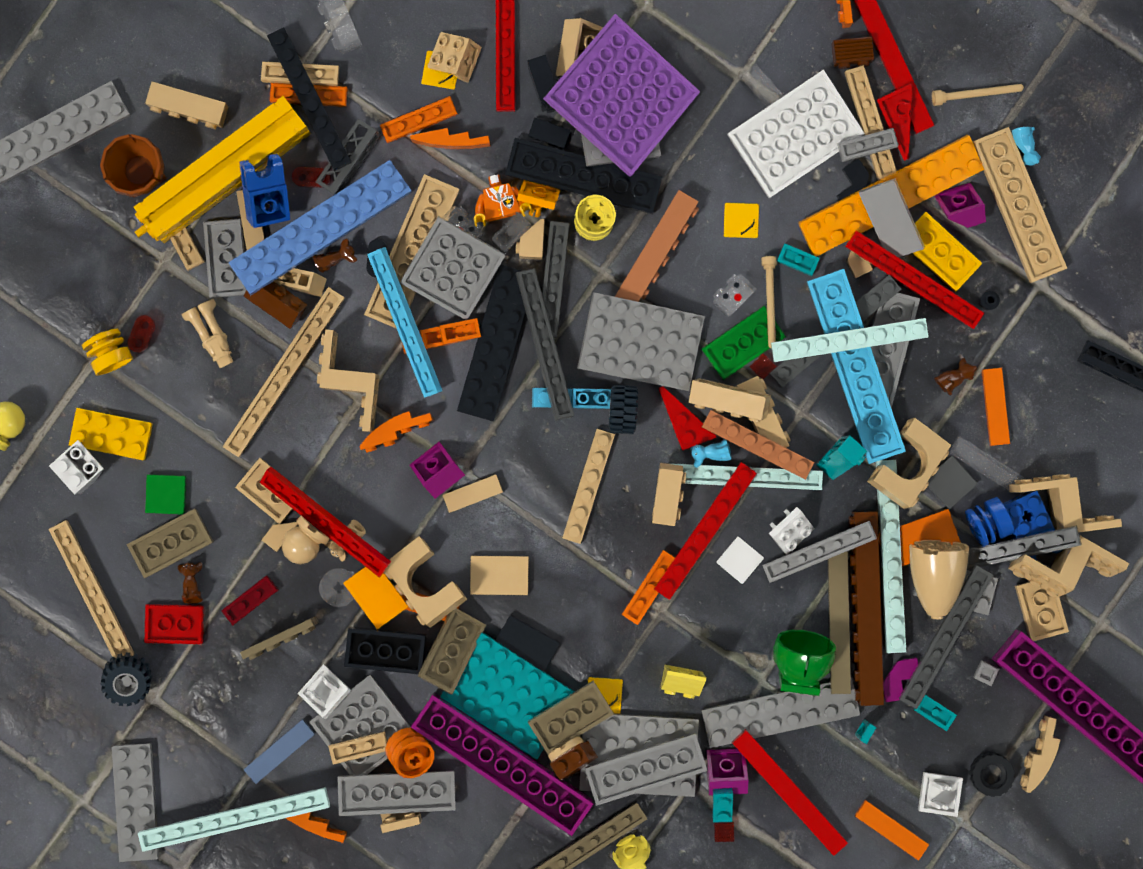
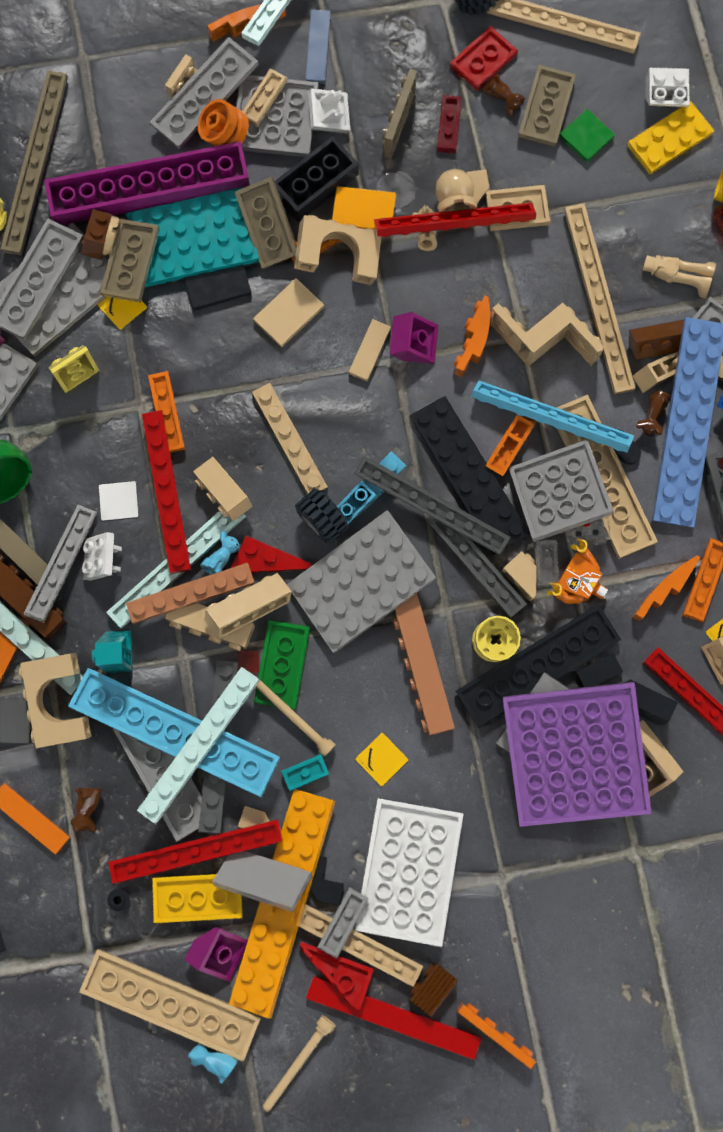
camera: 130 degrees right, 10 degrees down
light orange tile [517,180,561,217] -> none
clear brick [712,273,757,318] -> none

